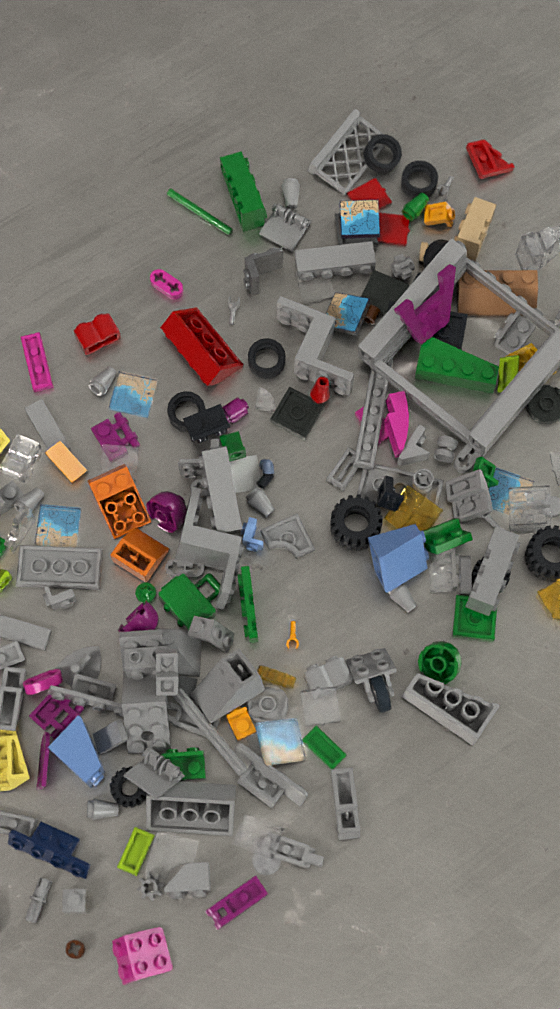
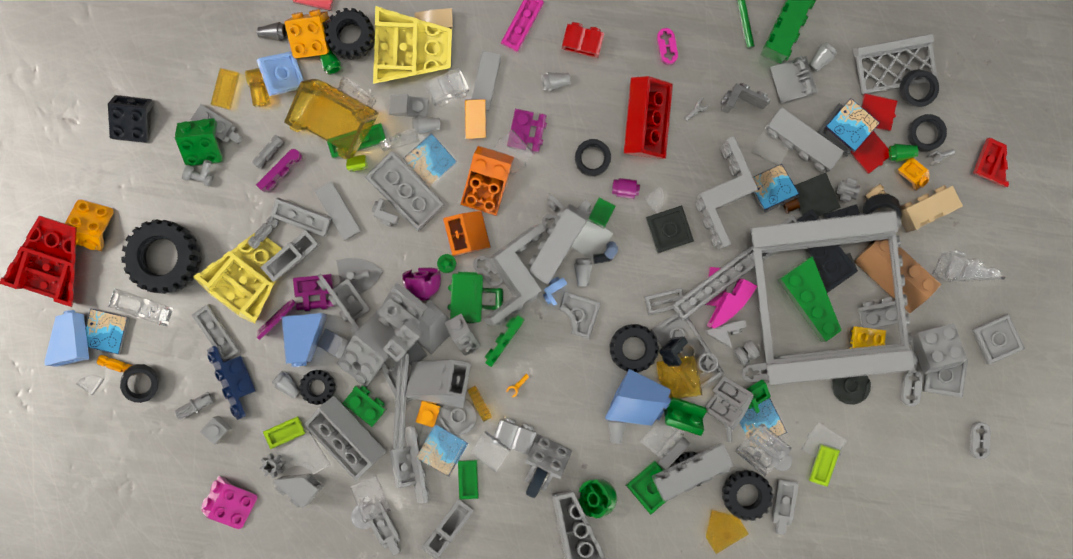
camera: 45 degrees right, 15 degrees up
dark pink beam [23,669,63,695] -> none
reddish brown axle [65,940,85,959] -> none
clear tile [109,371,158,418] -> none
light grey hinge [123,748,185,800] -> none
magenta cylinder [146,491,187,533] -> none
black bracket [183,404,231,444] -> none
magenta plate [205,876,268,930] -> none
black tyre [248,338,286,379] -> none
red cone [310,377,330,404] -> none
magenta wing [394,264,456,345] -> none
lime tile [497,355,520,393] -> none

